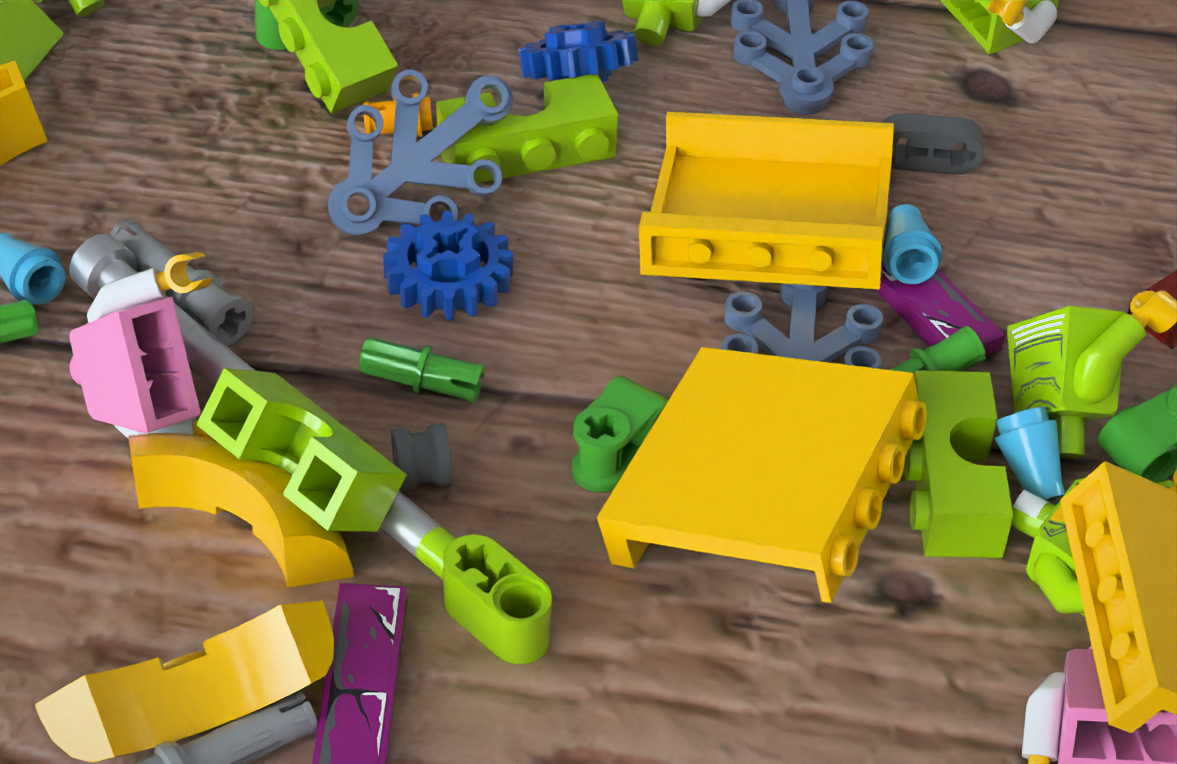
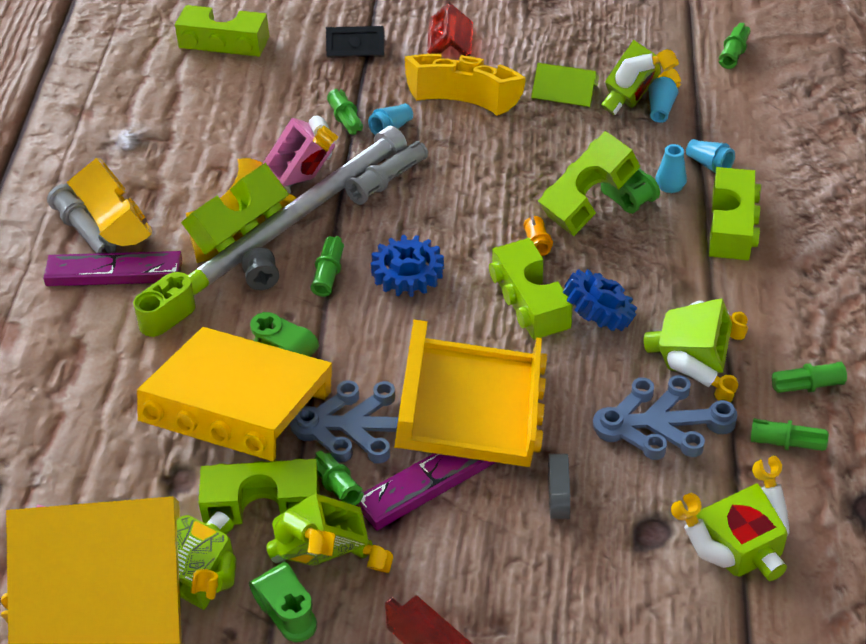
camera: 90 degrees right, 0 degrees up
sand blue plant [328,69,513,236] -> none
medium azure cone [883,204,942,284] -> none
medium azure cone [994,406,1065,501] -> none

